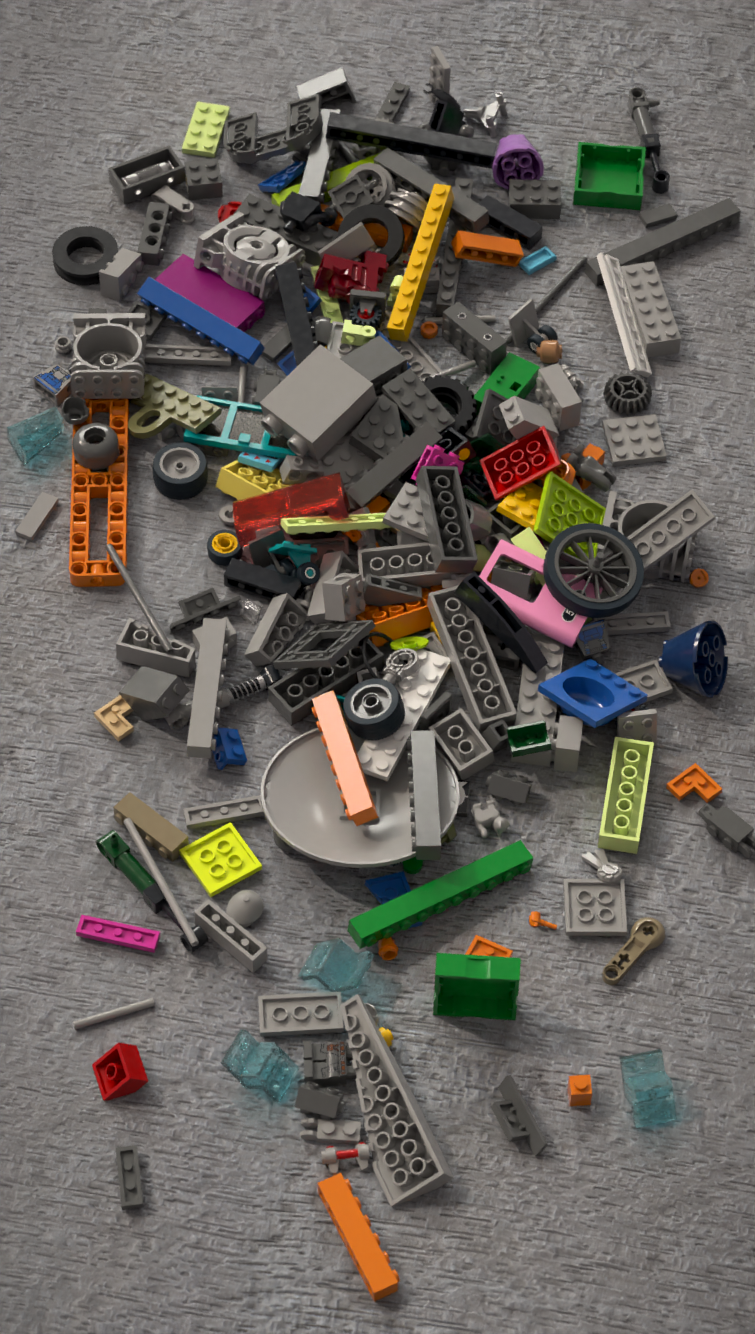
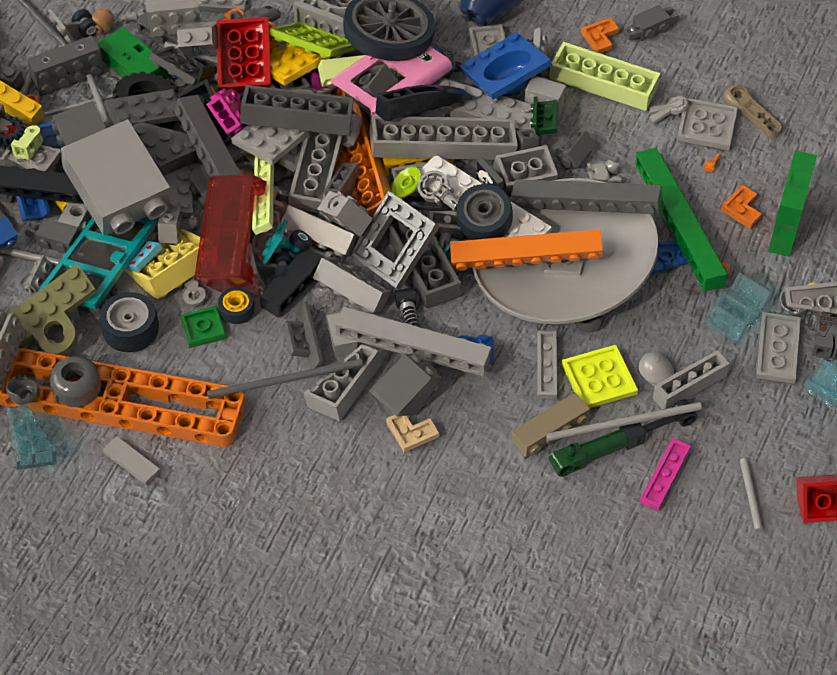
camera: 75 degrees left, 0 degrees up
none -> green tile [180,306,227,348]

